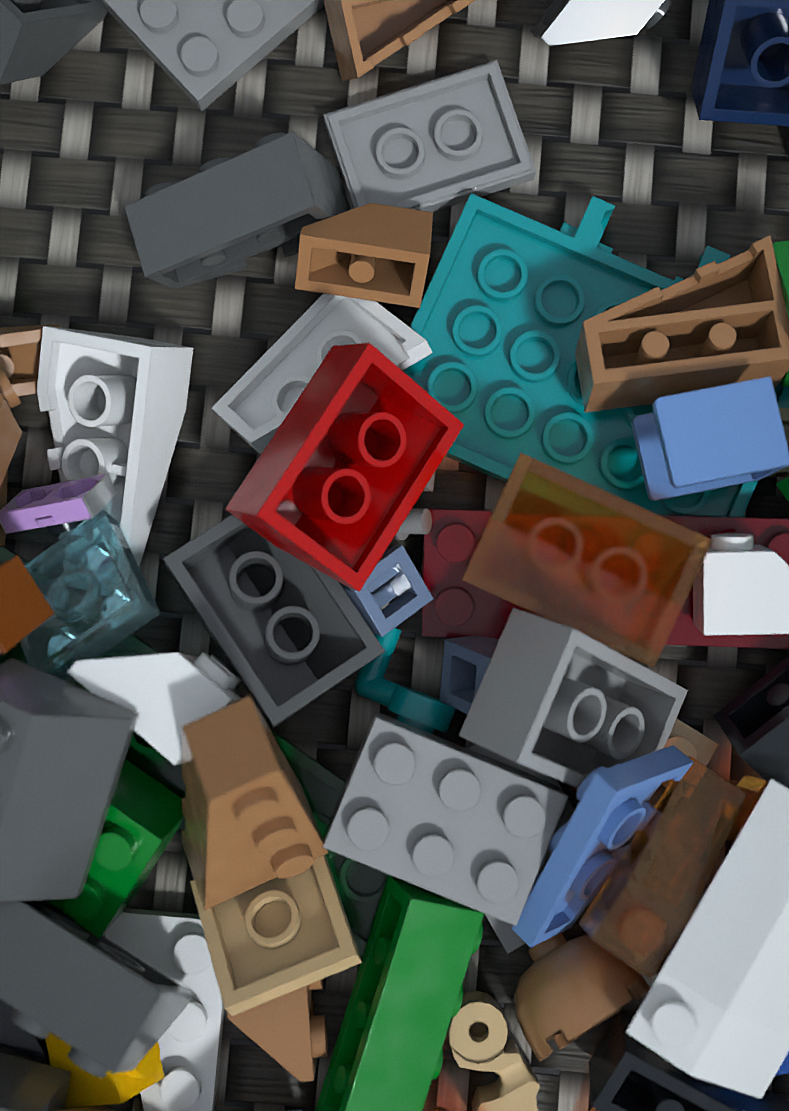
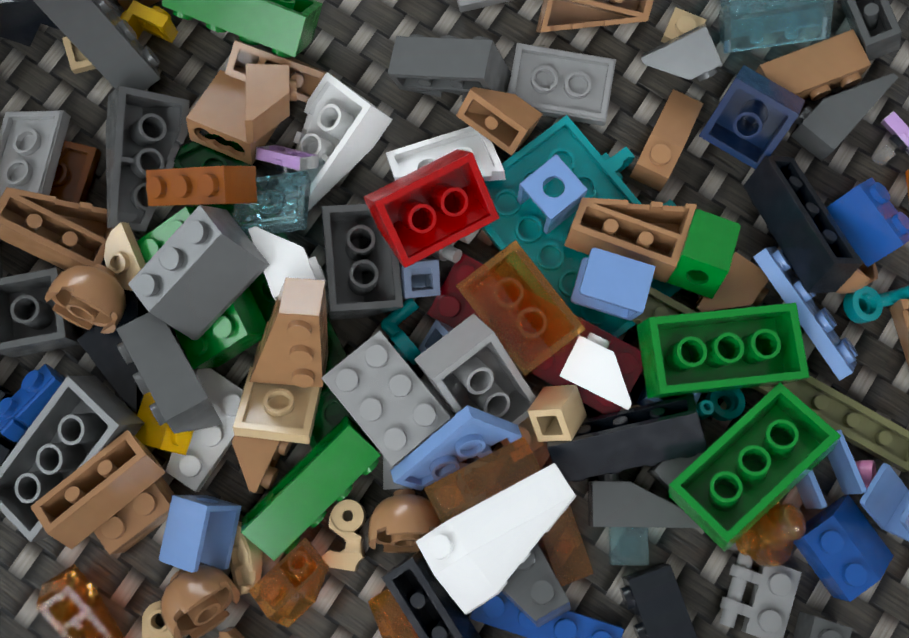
camera: 30 degrees right, 5 degrees down
none -> medium blue piece [517,154,588,234]
none -> tan brick [527,385,587,442]
none -> medium nougat slope [630,89,704,192]

